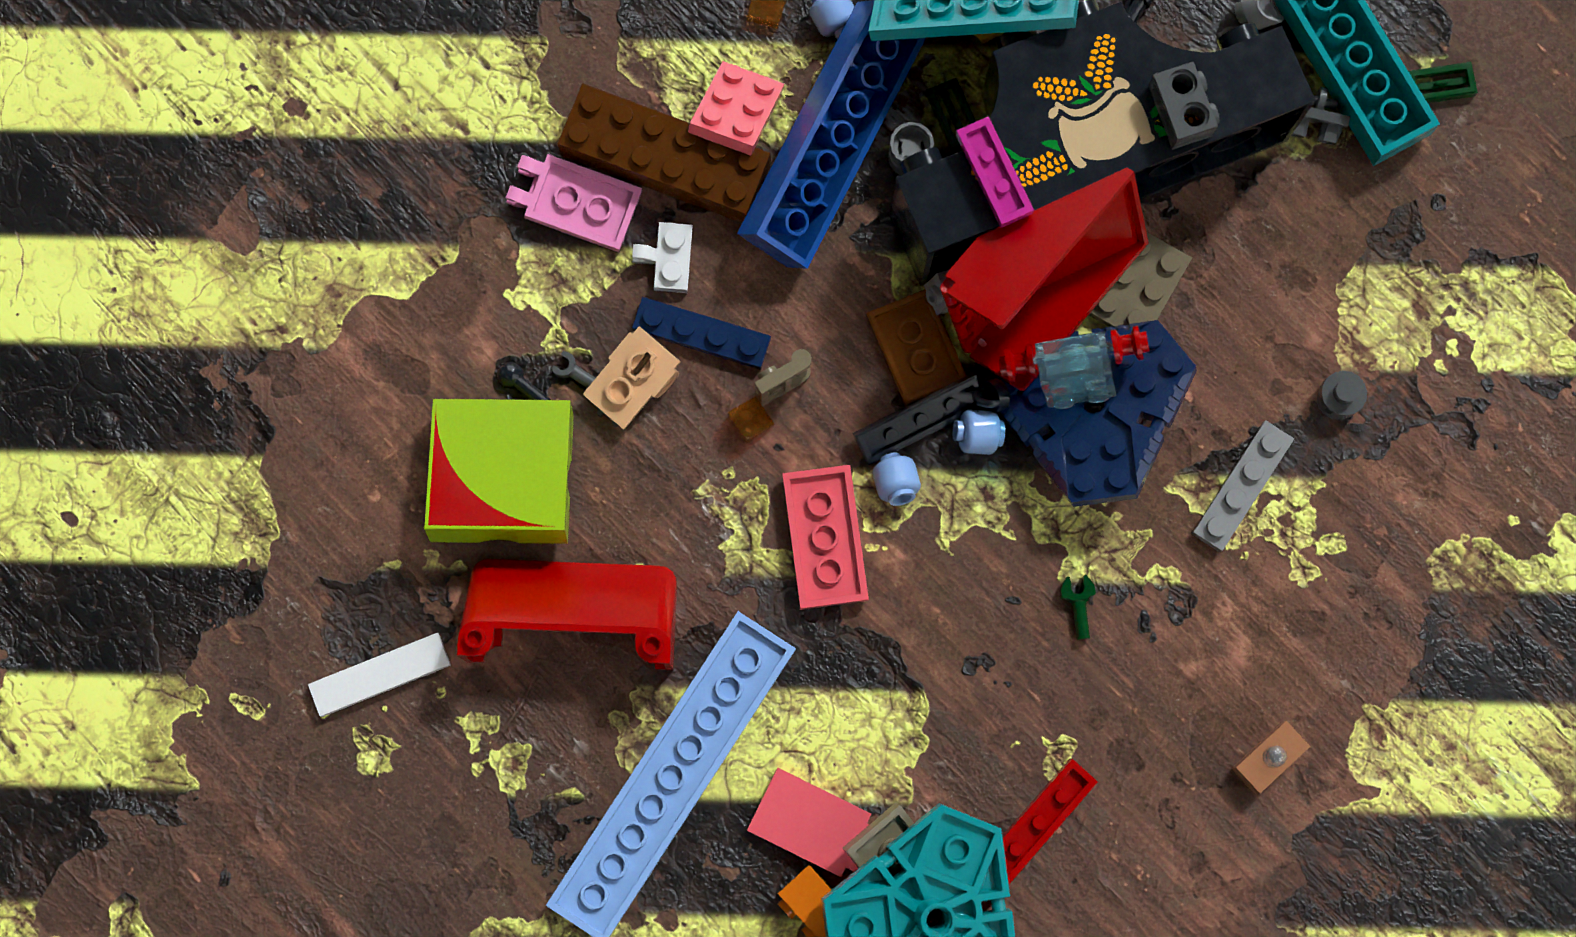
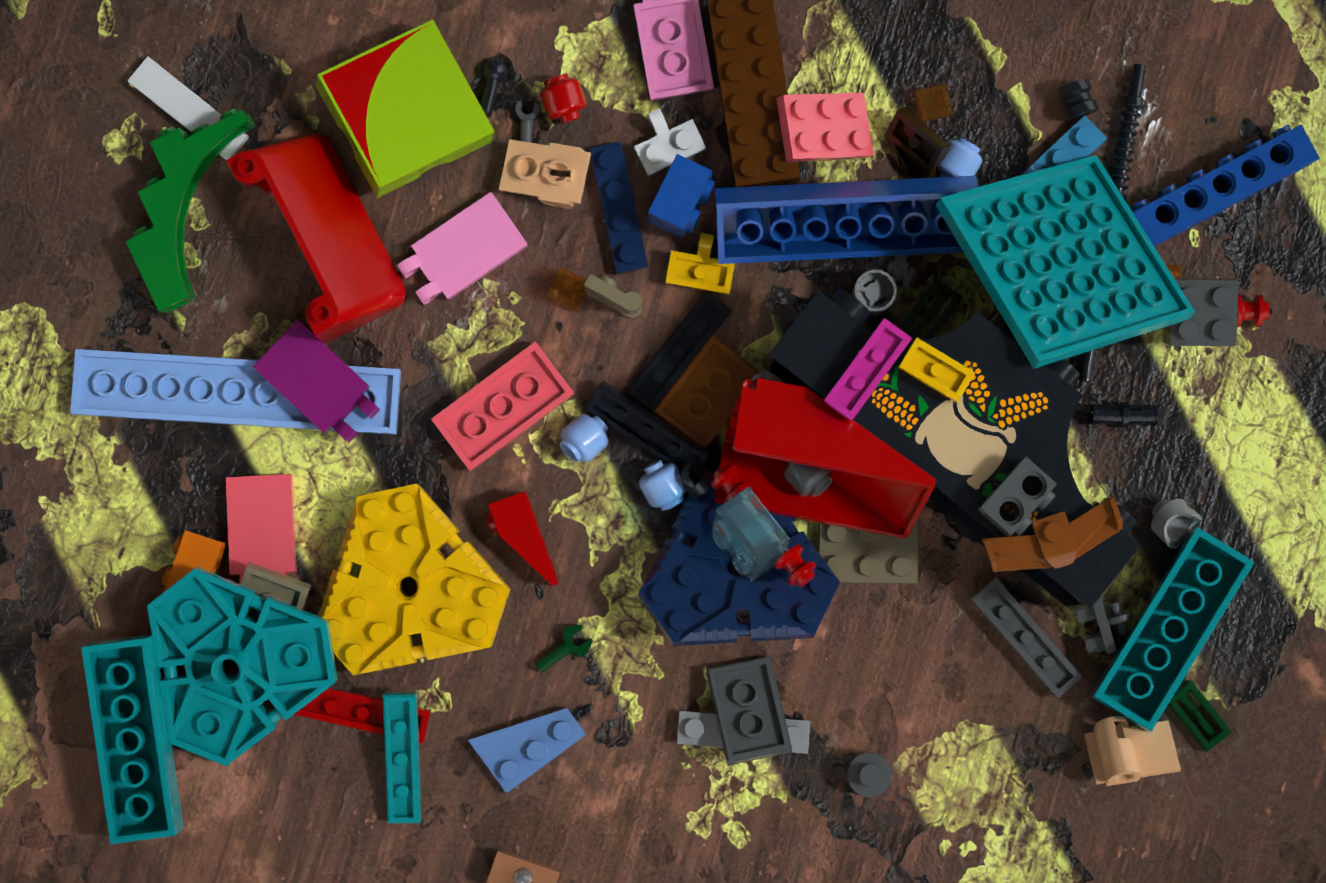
camera: 65 degrees right, 5 degrees up
none -> green arch [126,109,255,314]
none -> magenta tile [253,319,381,443]
none -> yellow plate [318,484,511,675]
none -> teal tile [383,692,422,823]
none -> bright pink tile [397,192,528,305]
none -> medium blue wing [468,708,586,793]
none -> red slope [485,491,560,587]
none -> red head [540,74,587,124]
none -> black tile [626,291,732,412]
none -> blue brick [648,154,715,239]
none -> yellow plate [665,233,735,295]
none -> dark grey tile [706,656,792,766]
none -> dark grey head [784,461,833,497]
none -> dark brown wing [885,107,950,179]
none -> yellow plate [898,338,975,403]
none -> dark grey plate [970,577,1082,699]
none -> dark orange plate [982,496,1123,572]
none -> light nougat piece [1084,716,1181,786]

